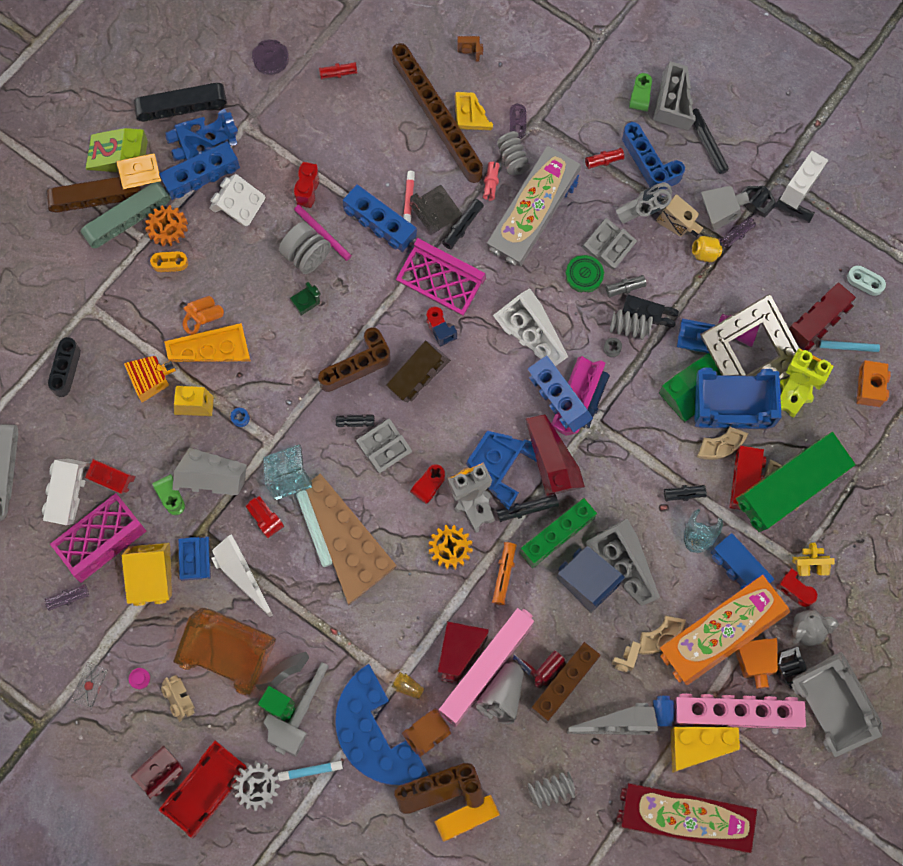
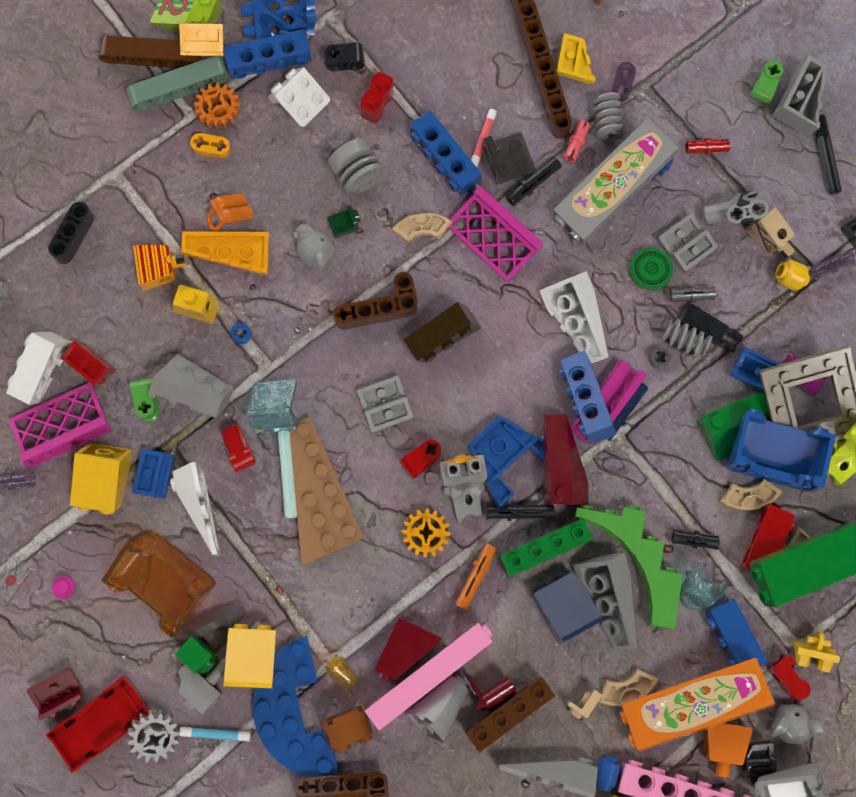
camera: 15 degrees right, 5 degrees up
tan hinge [161,675,195,722] -> none
dark pink bar [294,205,352,261] -> none
black axle [336,415,375,427] -> none
leg [426,306,457,347] -> none
blue beam [622,122,685,190] -> none
light grey torso [701,186,750,231] -> none
none -> yellow slope [223,624,276,688]
none -> light grey hair [293,224,334,271]
none -> black piece [324,42,365,72]
none -> tan tile [392,213,452,243]
none -> bright green arch [573,505,683,630]

